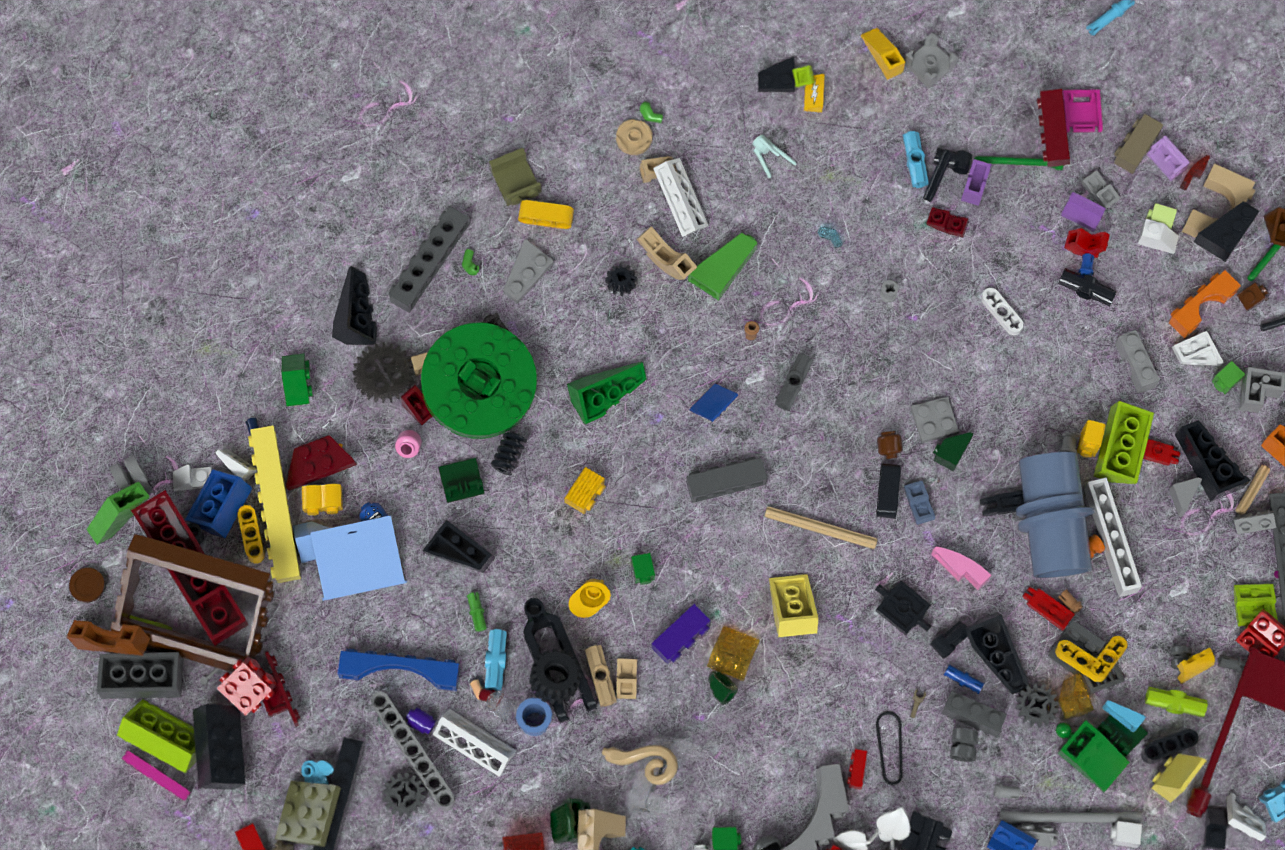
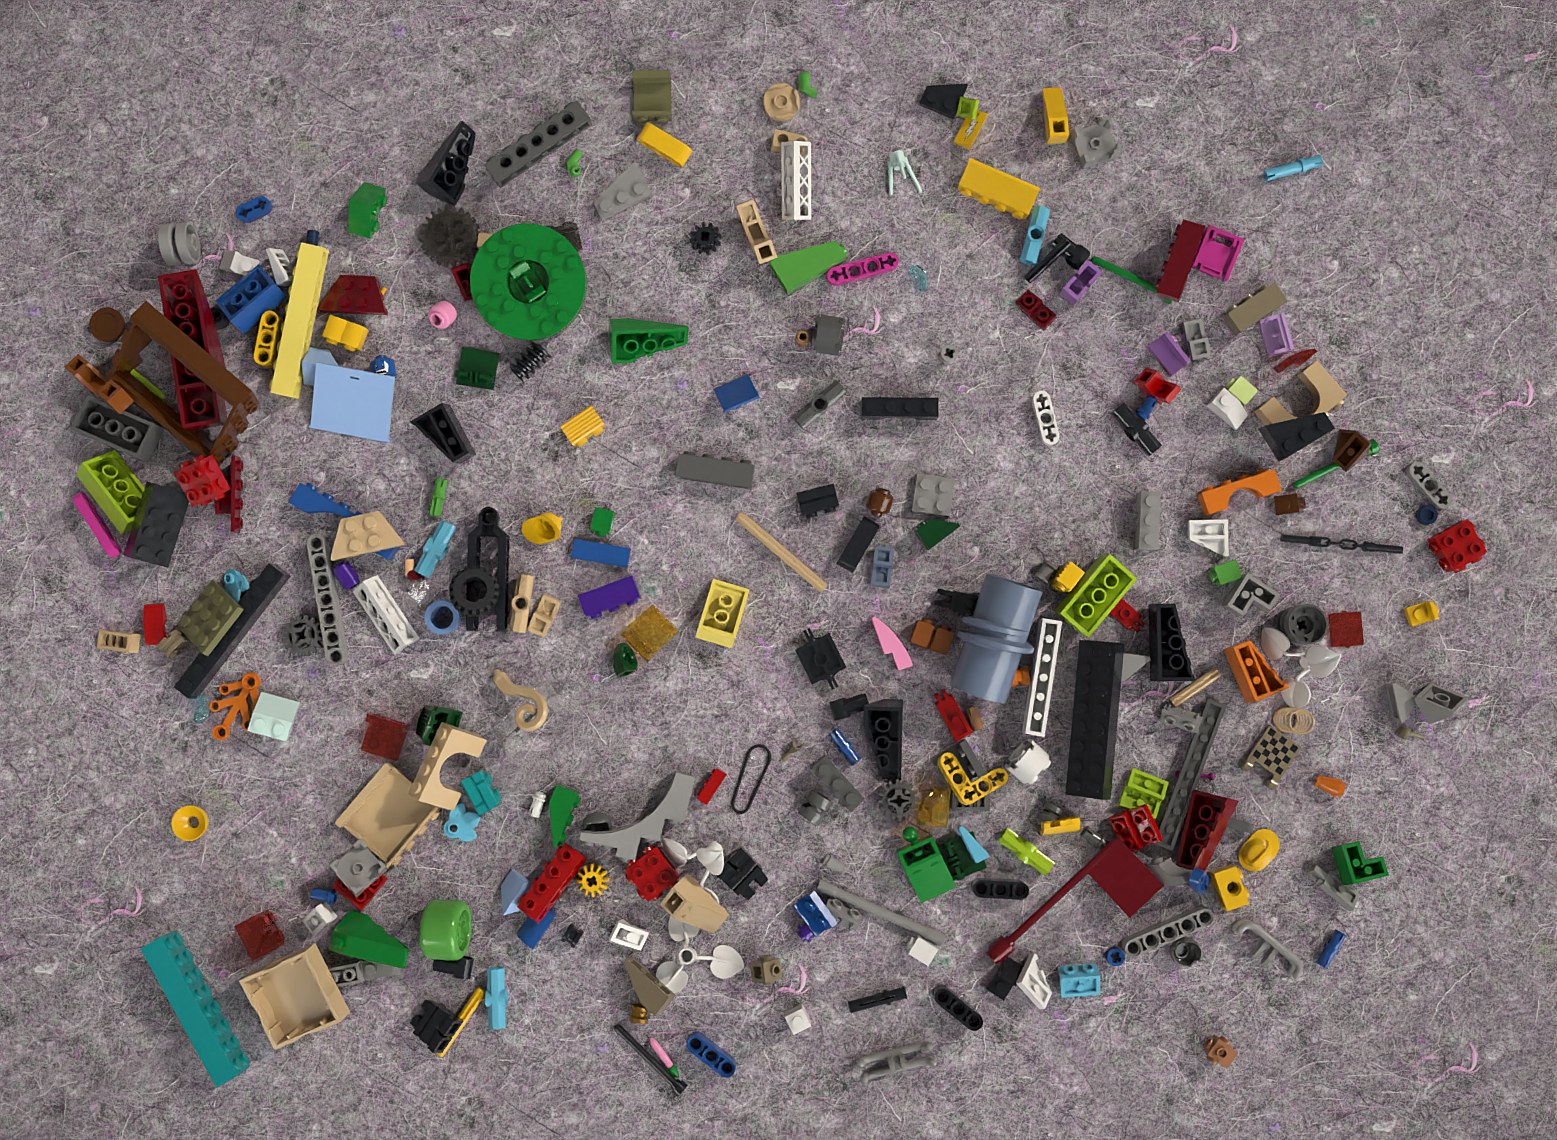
camera: 30 degrees right, 15 degrees up
bright green slope [86,481,150,545] -> none
light yellow slope [1152,754,1207,803] -> none
none -> blue beam [236,196,273,223]
none -> tan wing [330,511,406,561]
none -> blue tile [571,539,631,568]
none -> black brick [796,483,839,519]
none -> dark grey brick [812,315,845,356]
none -> dark pink beam [827,252,899,286]
none -> black arch [861,397,939,420]
none -> dark orange piece [909,618,955,655]
none -> yellow slope [957,158,1040,220]
none -> white brick [1005,739,1051,785]
none -> black brick [1065,640,1125,800]

